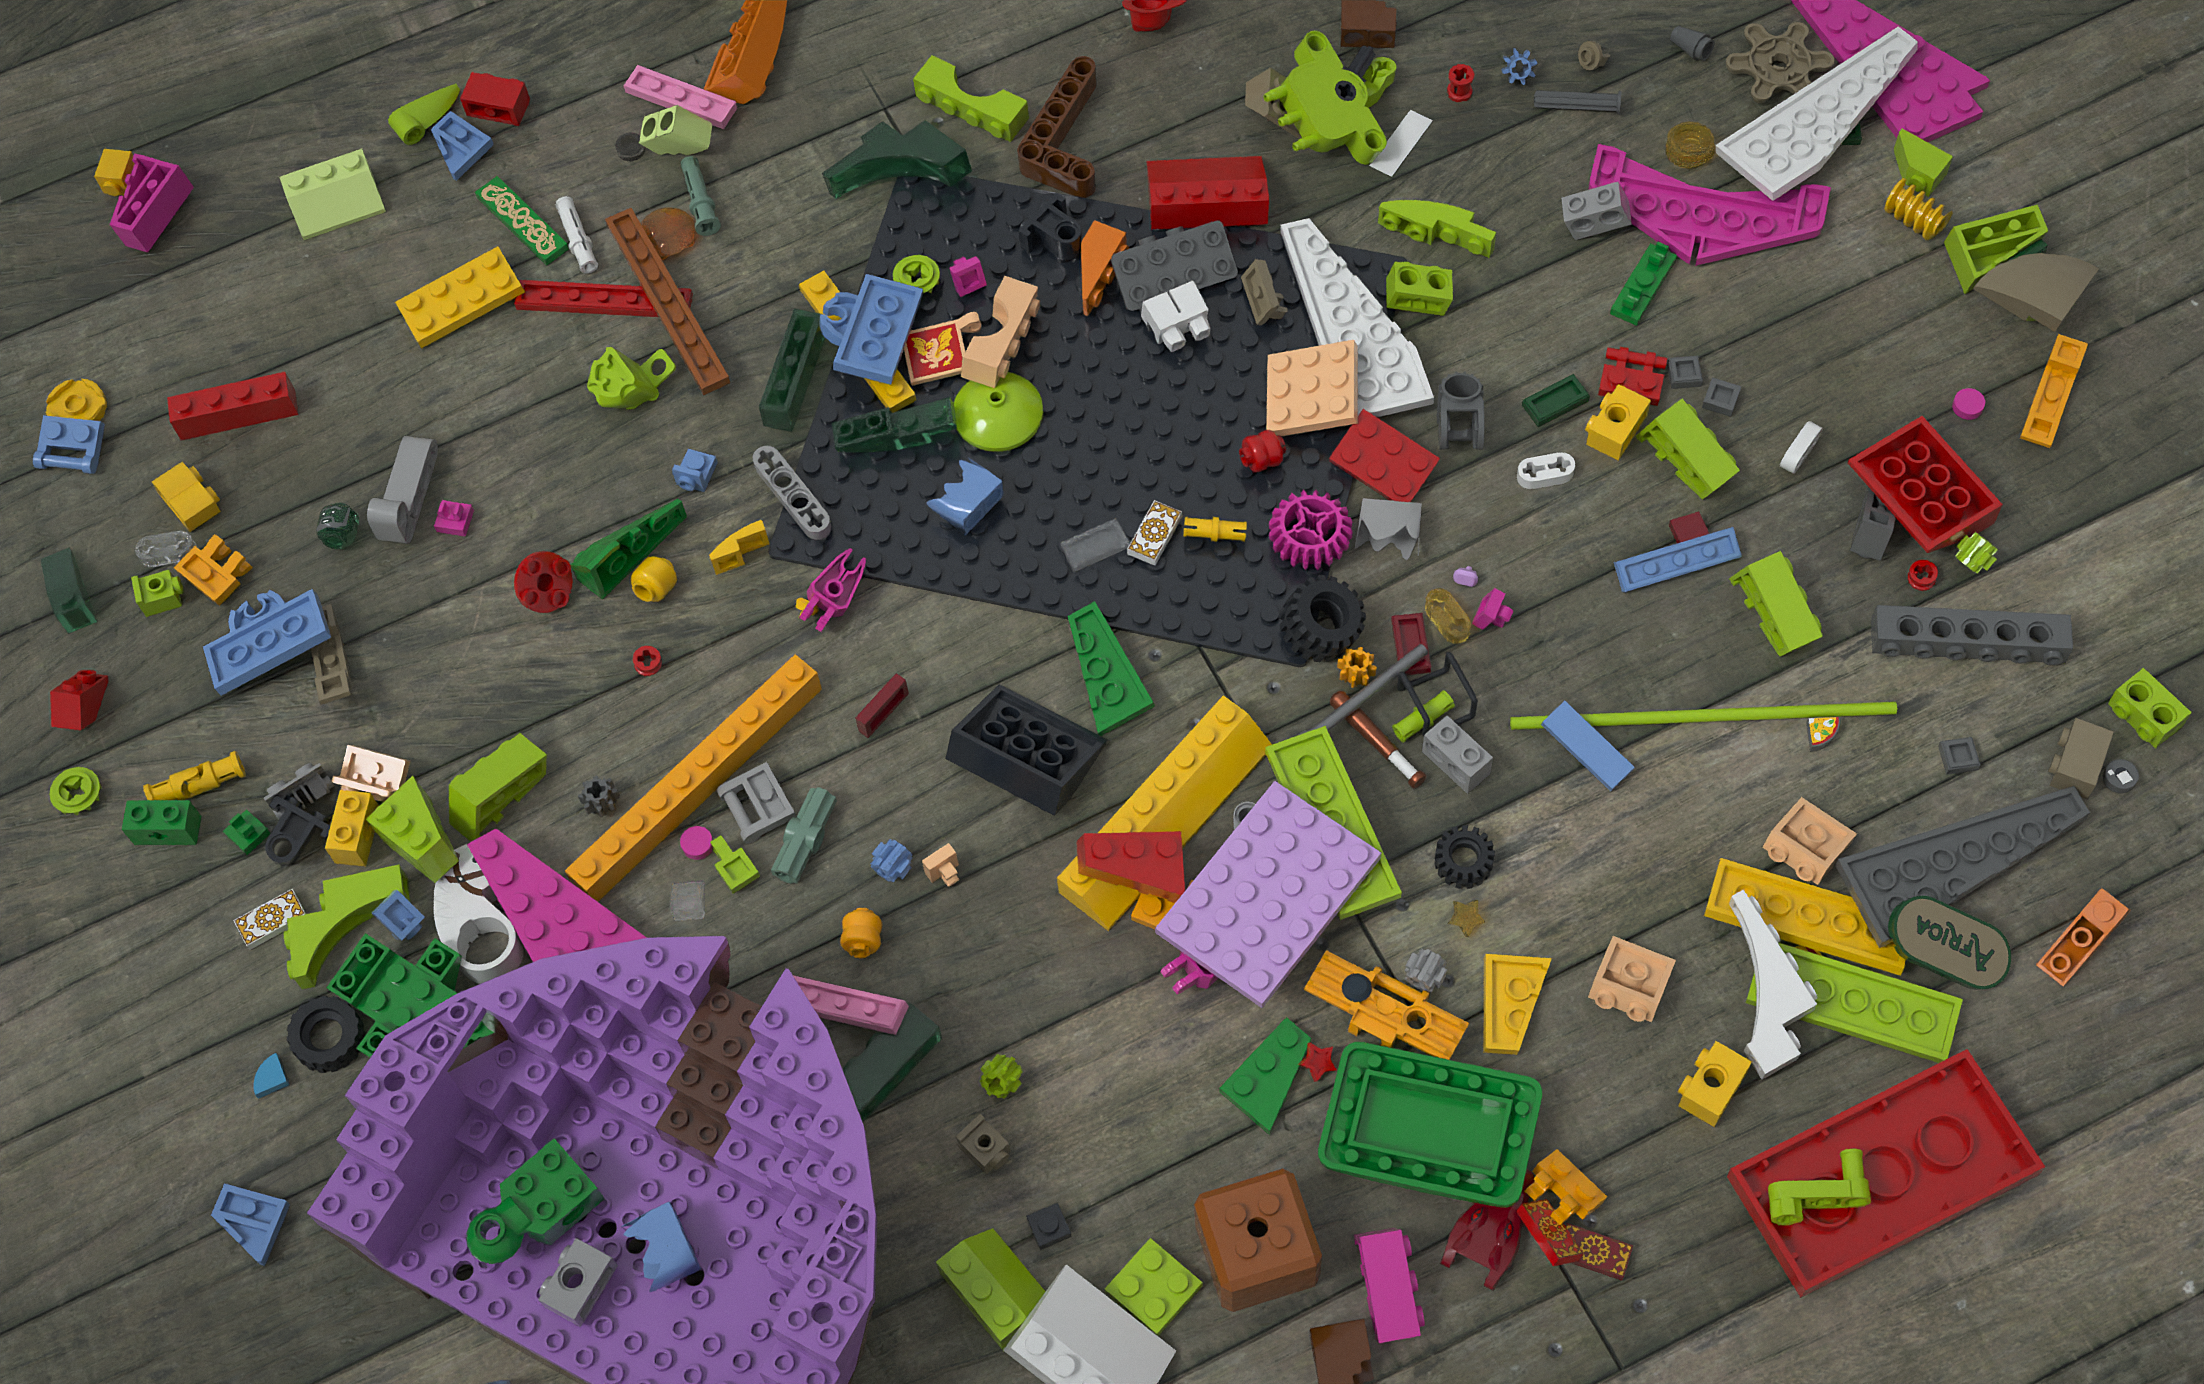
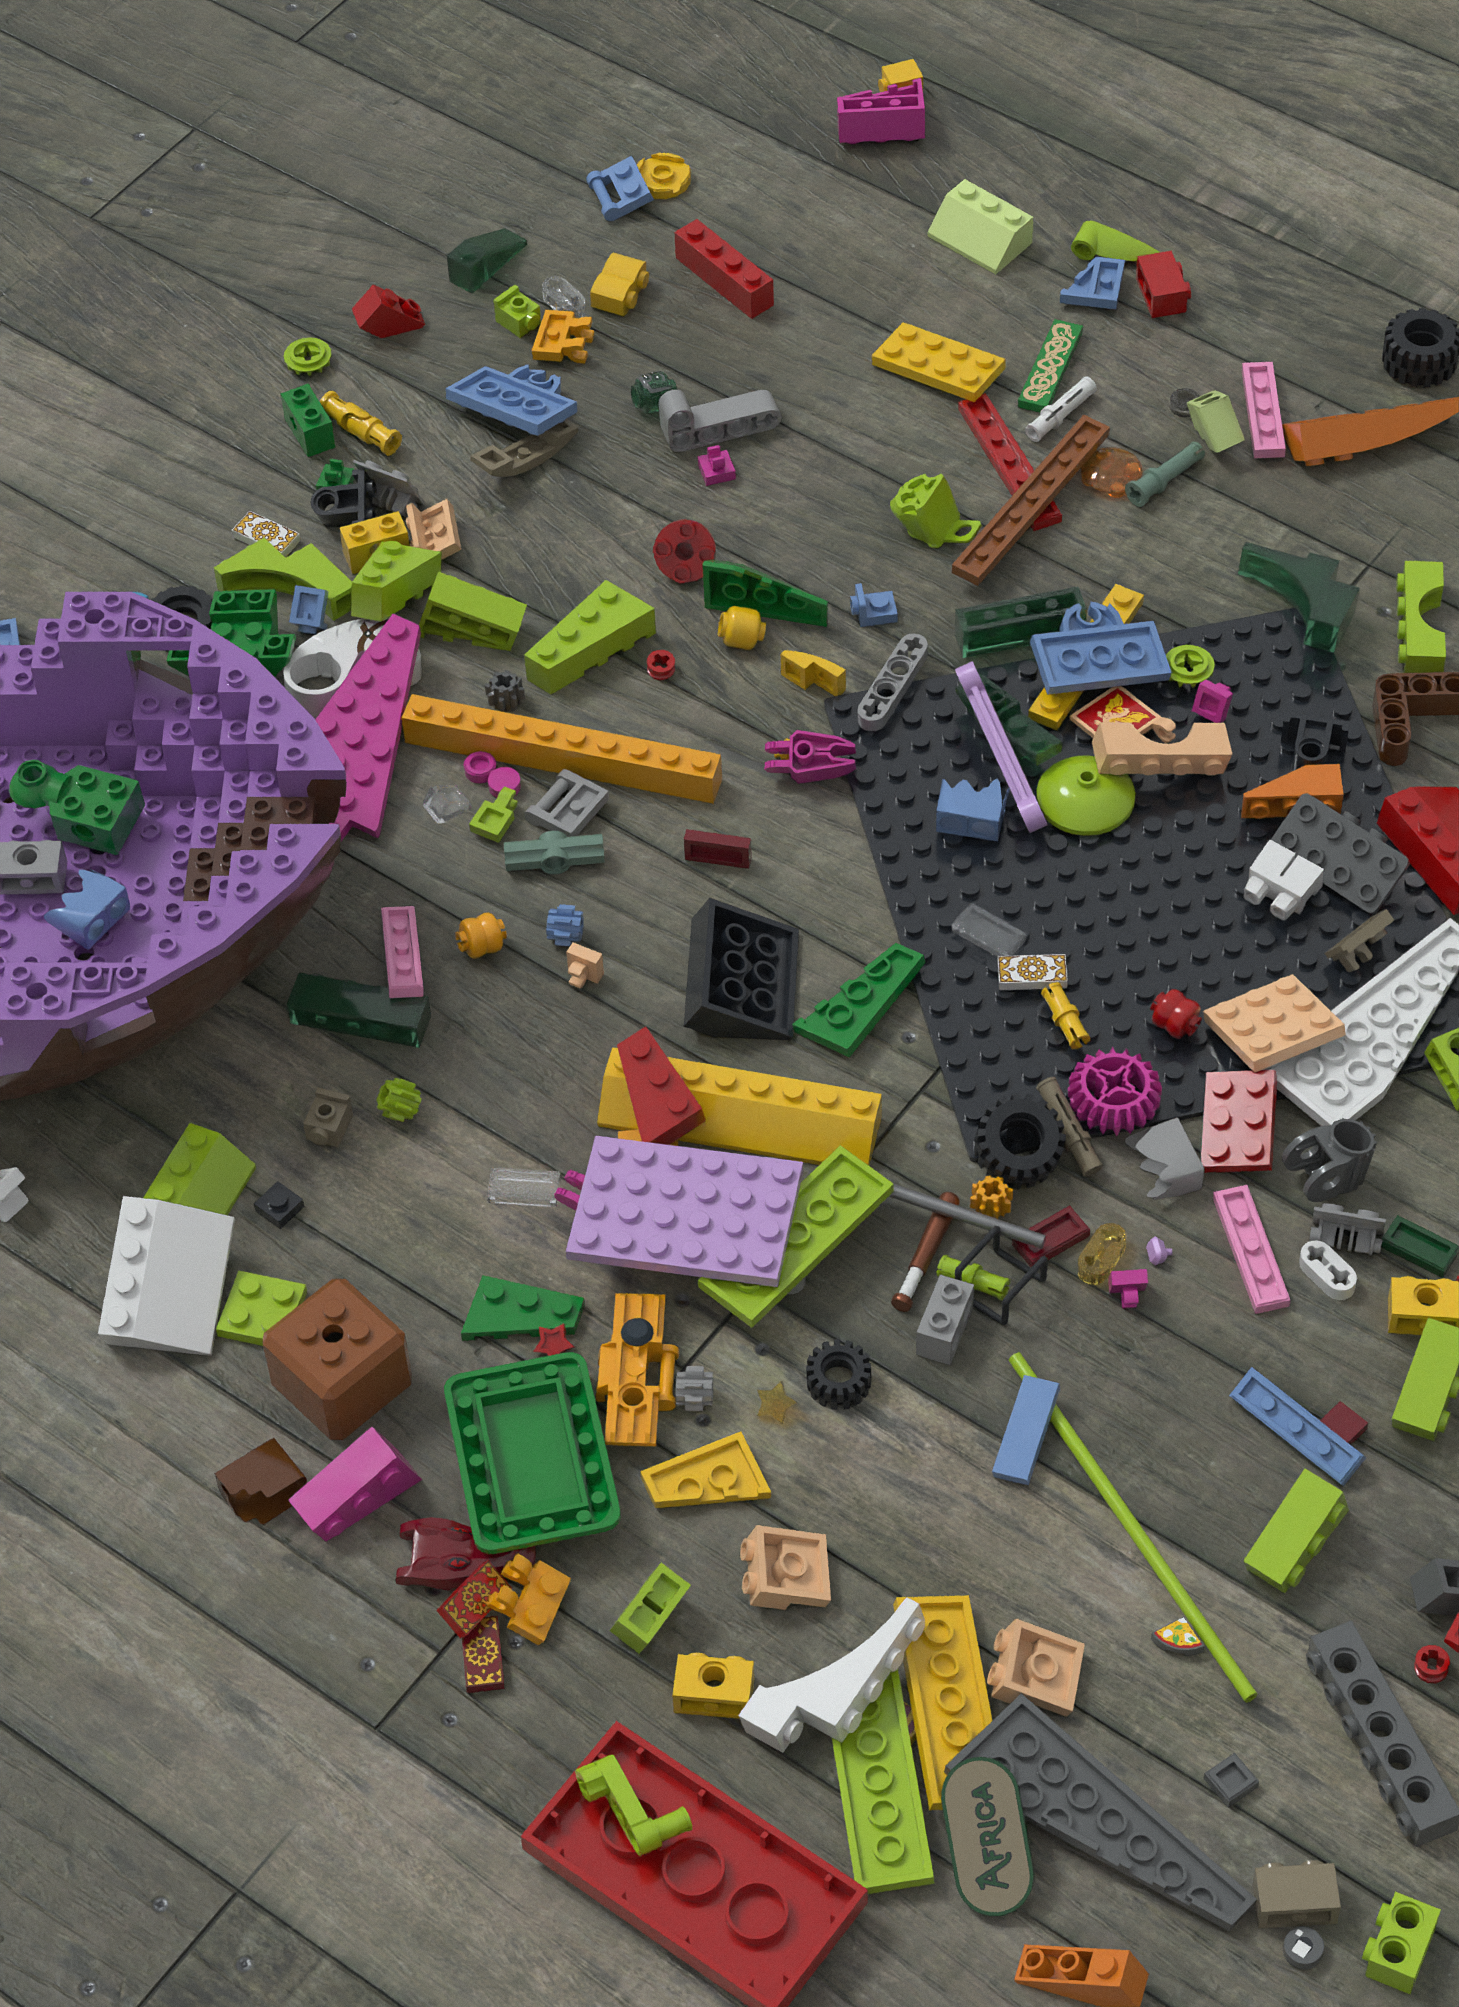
camera: 60 degrees right, 10 degrees down
none -> dark pink tile [464,751,497,784]
none -> clear tile [487,1167,561,1207]
none -> lime wedge [524,580,656,695]
none -> lime brick [609,1563,691,1654]
none -> lavender piece [955,661,1048,833]
none -> dark tan pin [1036,1077,1104,1177]
none -> bright pink tile [1213,1185,1290,1314]
none -> light grey hinge [1309,1203,1386,1255]

